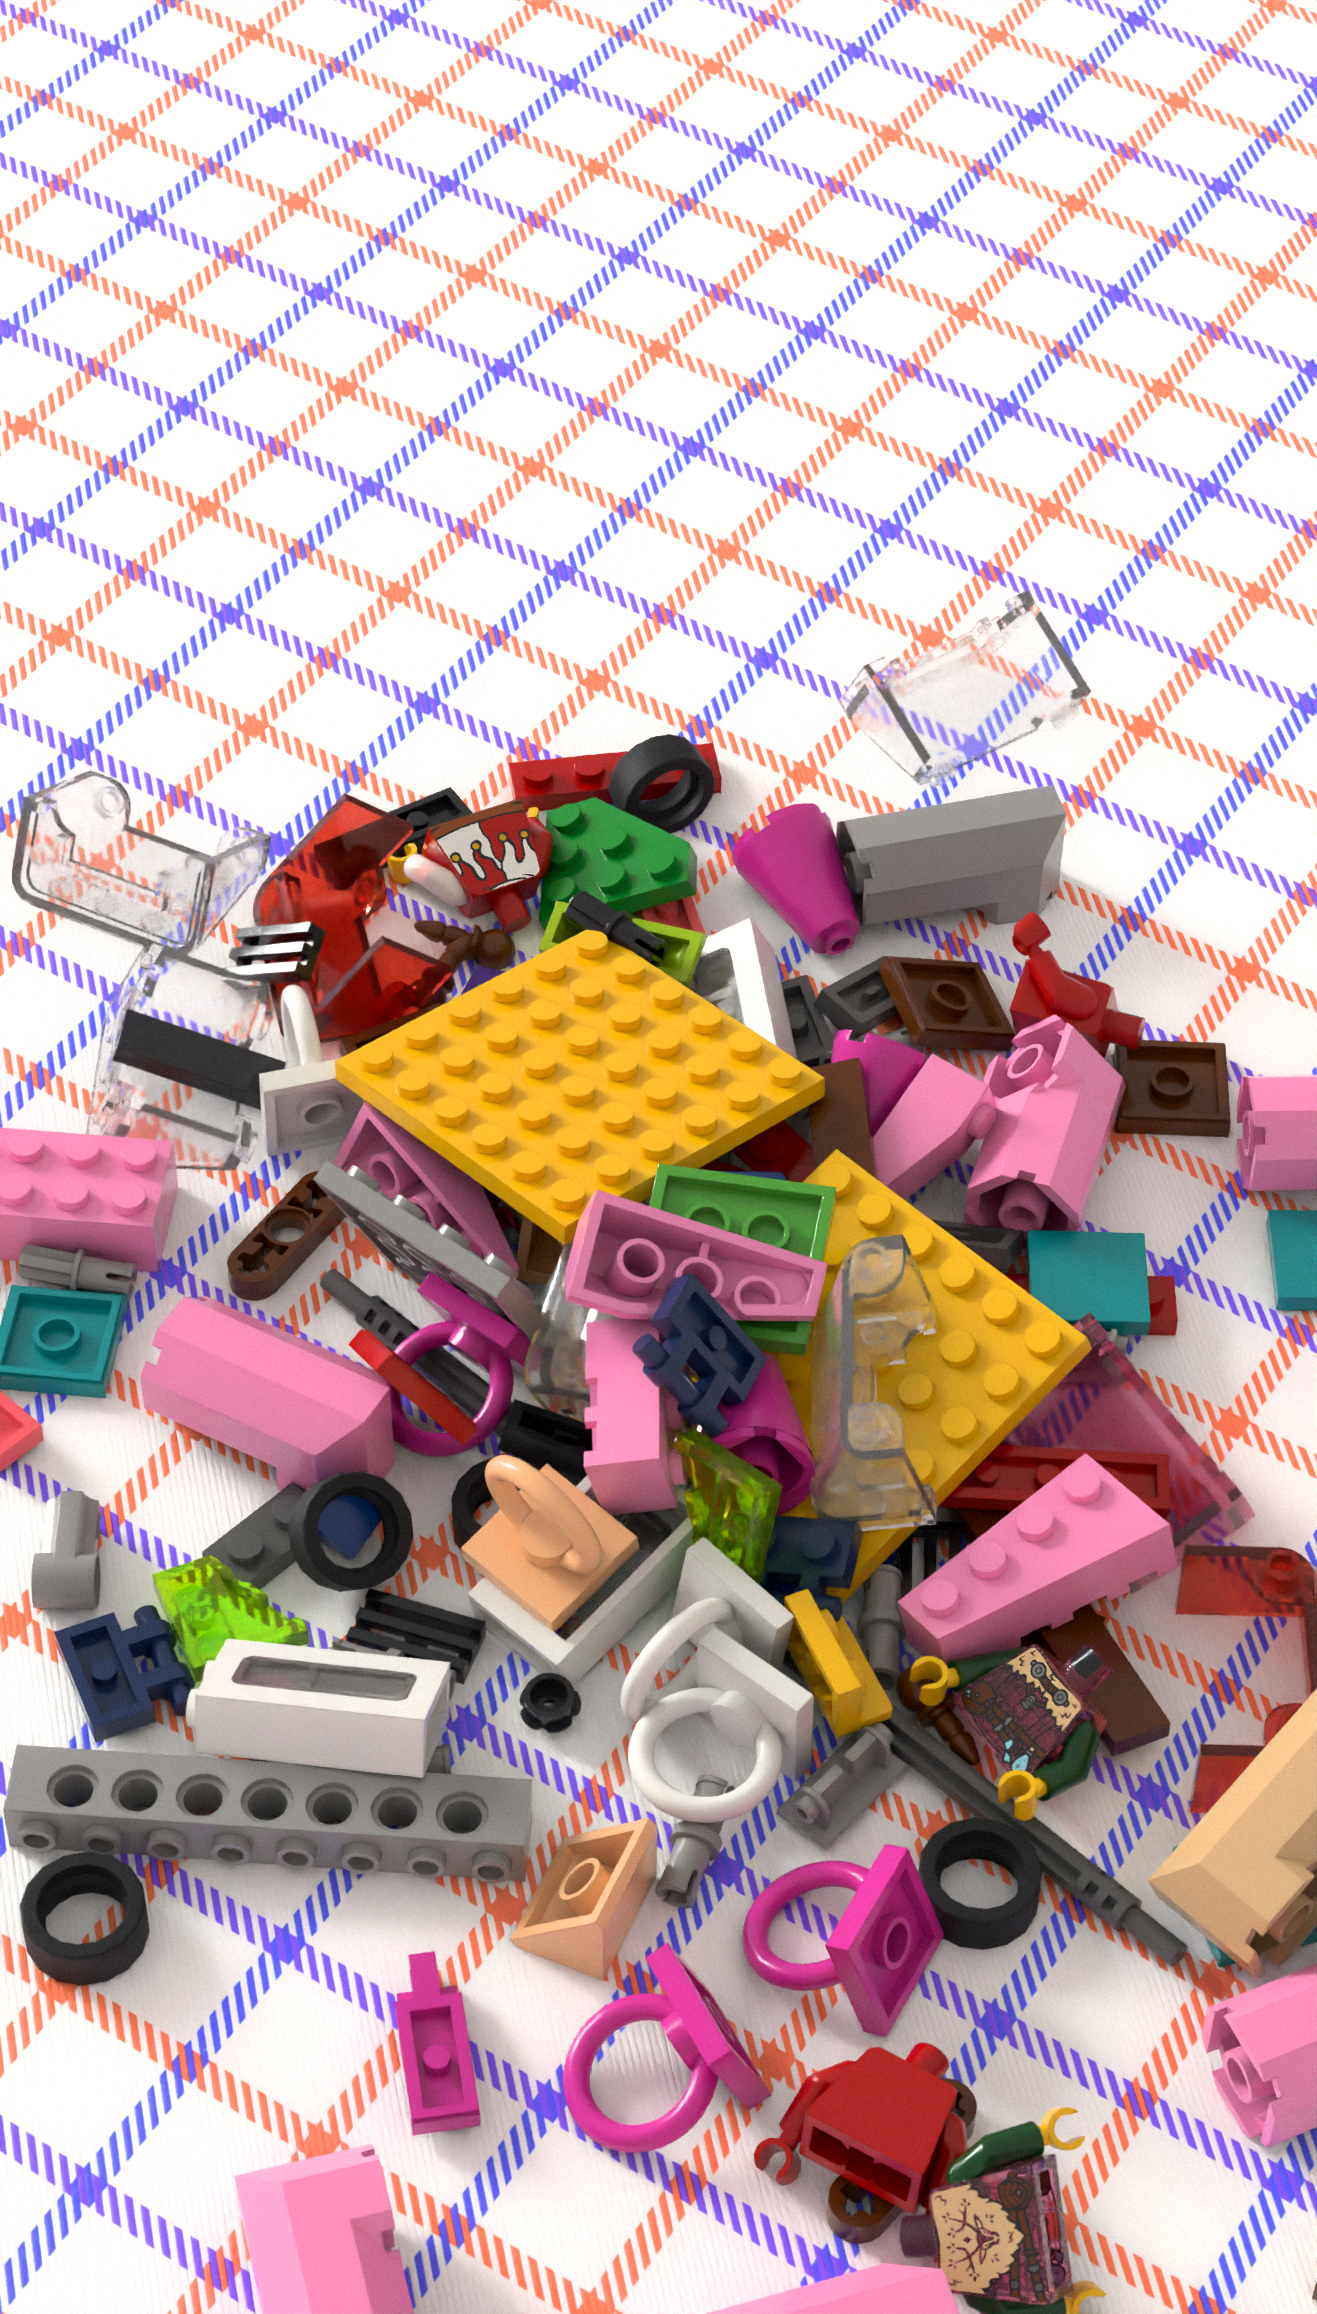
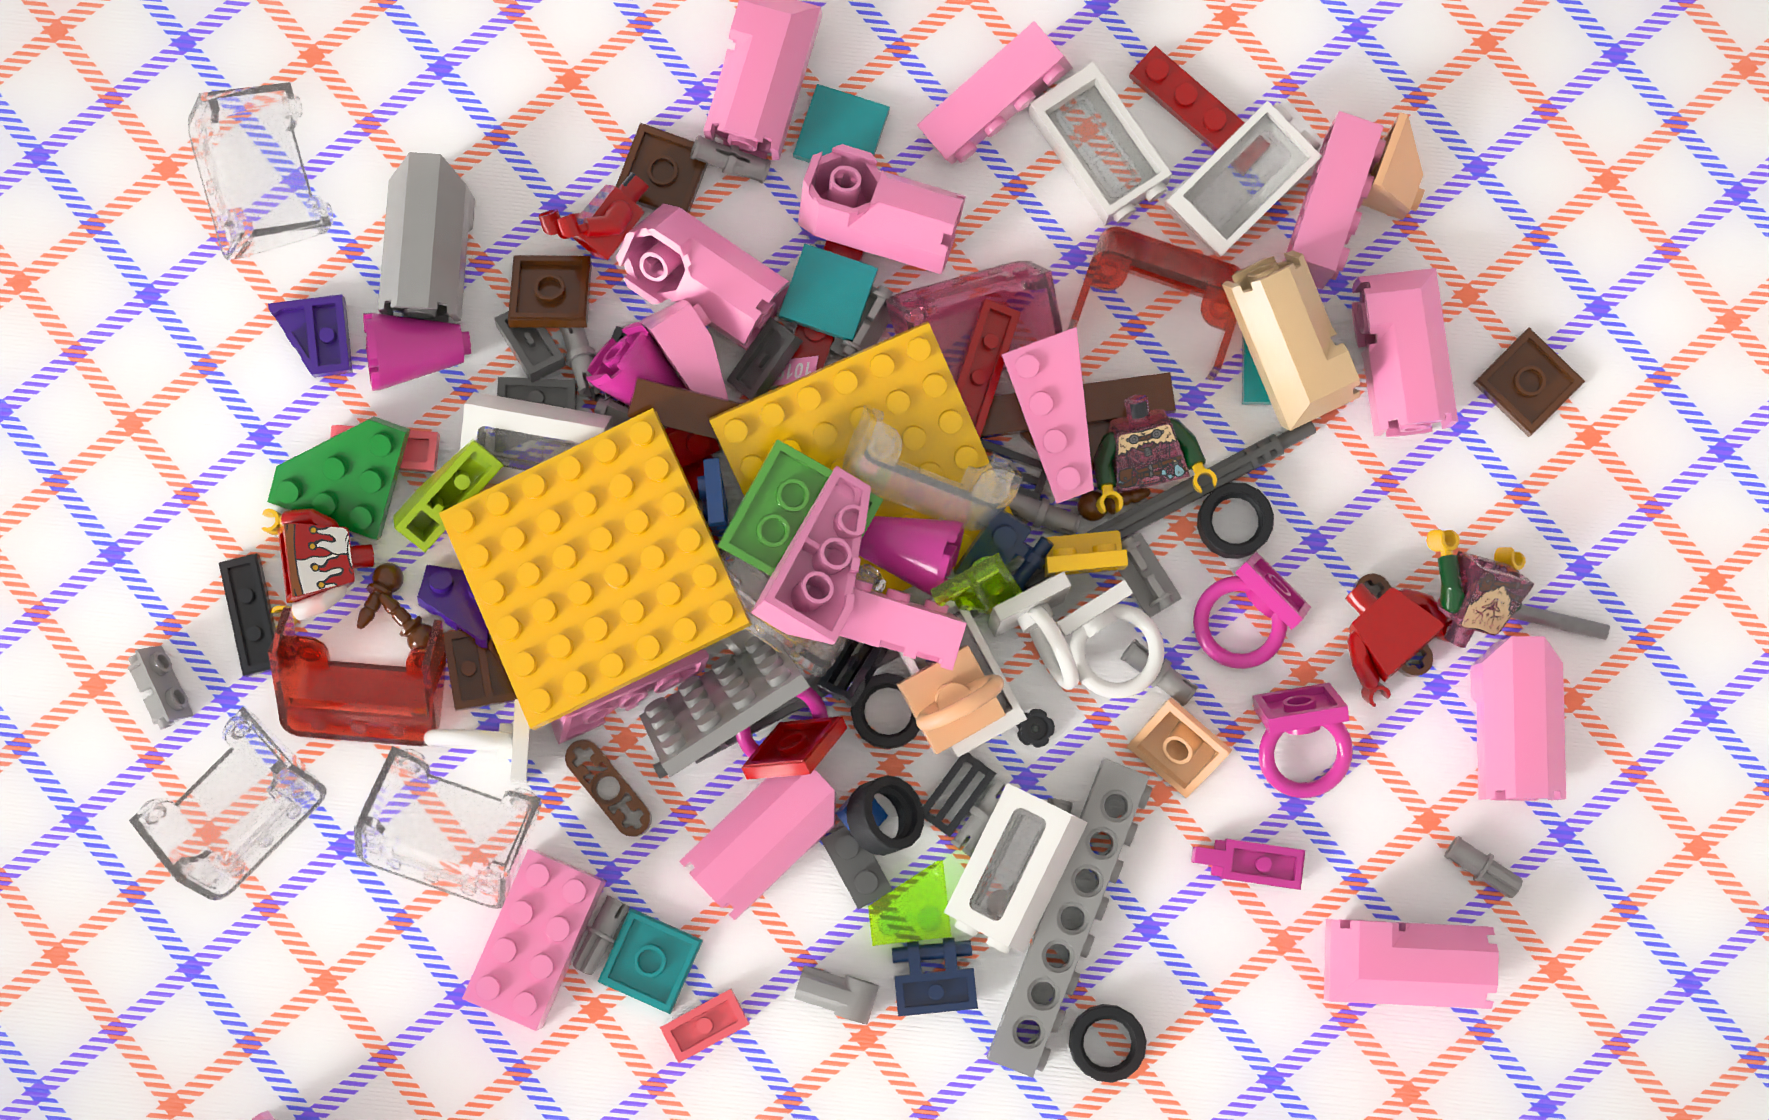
camera: 70 degrees left, 35 degrees up
black tile [112,1009,286,1110] -> none
tile [222,922,326,986] -> none
red plate [508,743,722,812] -> none
black axle [565,891,669,968] -> none
black tyre [609,734,715,834] -> none
dark blue plate [632,1273,767,1437] -> none
none -> light grey hinge [127,646,194,730]
none -> dark purple wing [268,294,353,378]
none -> light grey pin [690,135,771,184]
none -> bright pink brick [798,144,966,274]

